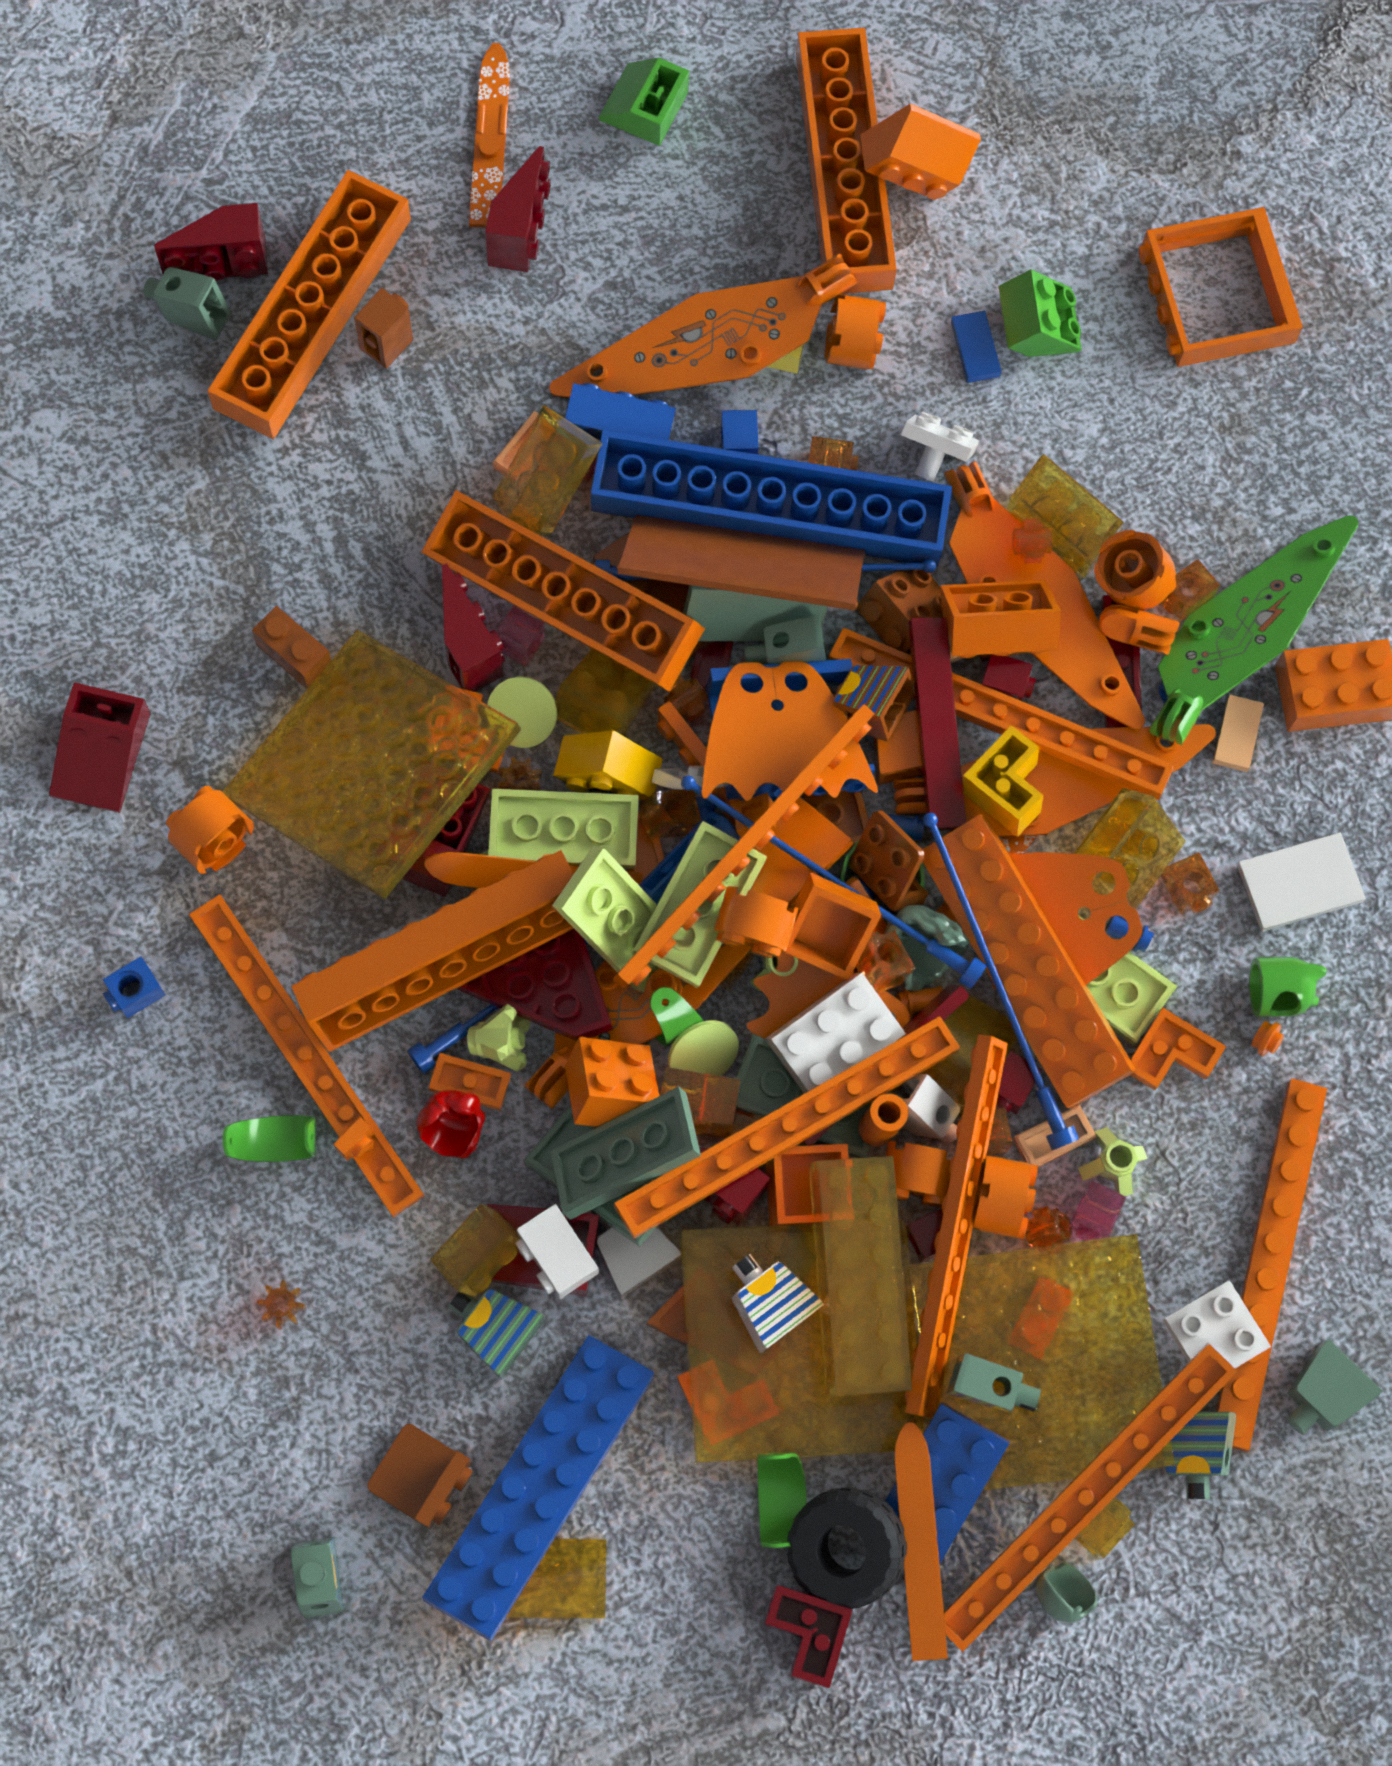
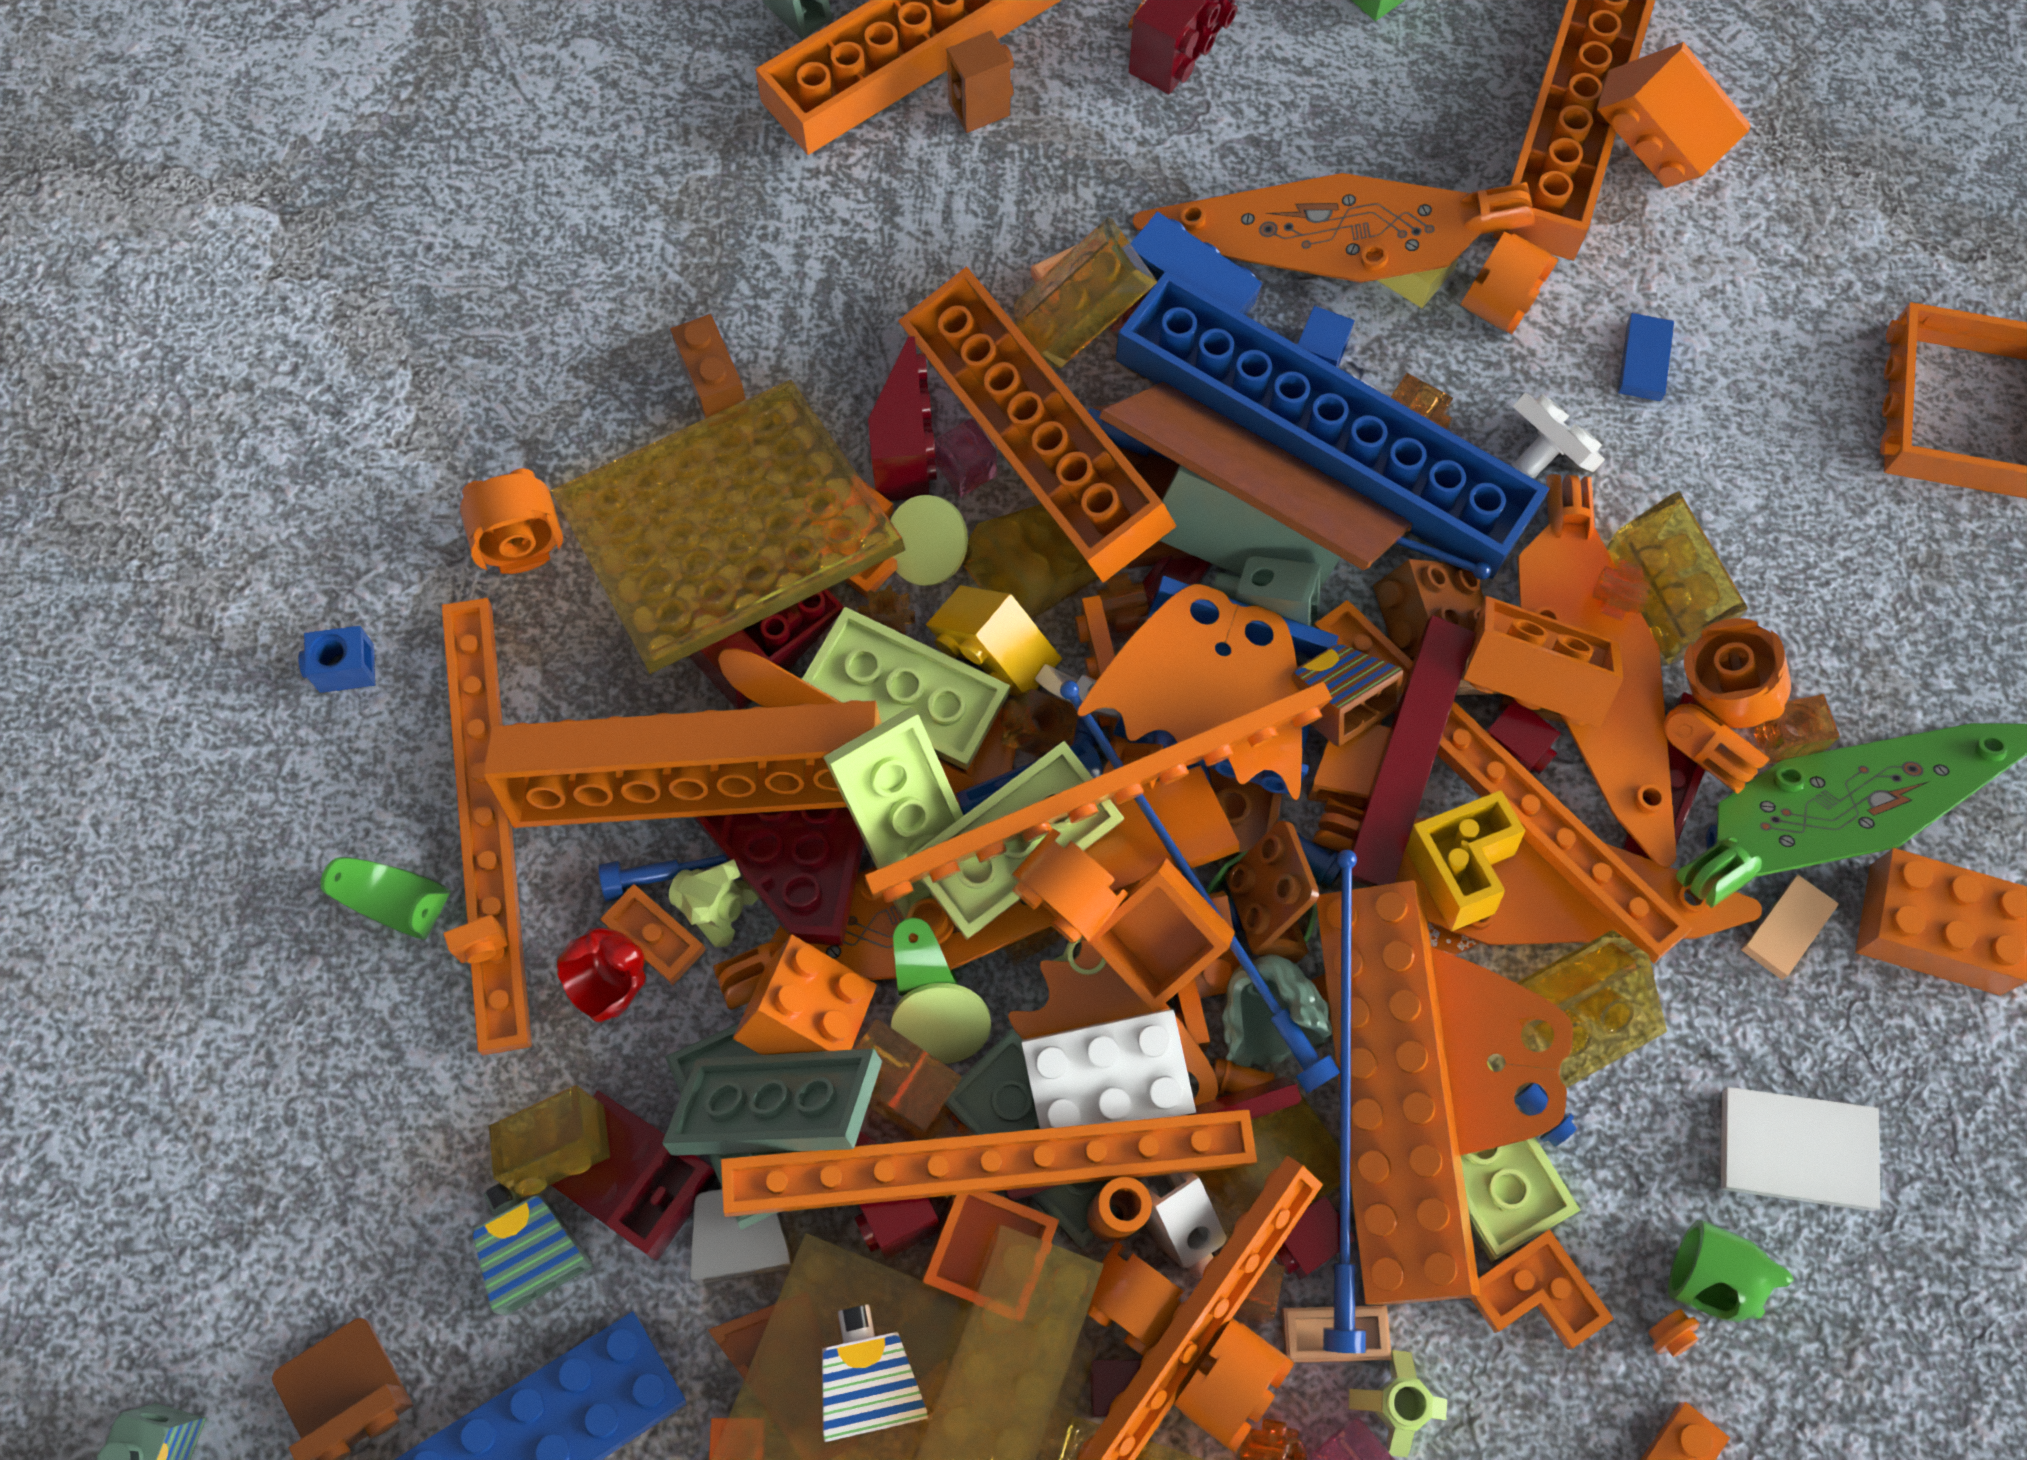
camera: 30 degrees right, 5 degrees down
dark red slope [49,682,151,813] -> none
clear orange gear [257,1280,307,1330] -> none
white brick [515,1204,599,1299] -> none
clear orange brick [856,930,916,993] -> none
bright green slope [998,269,1082,357] -> none
clear orange brick [1160,852,1220,914] -> none

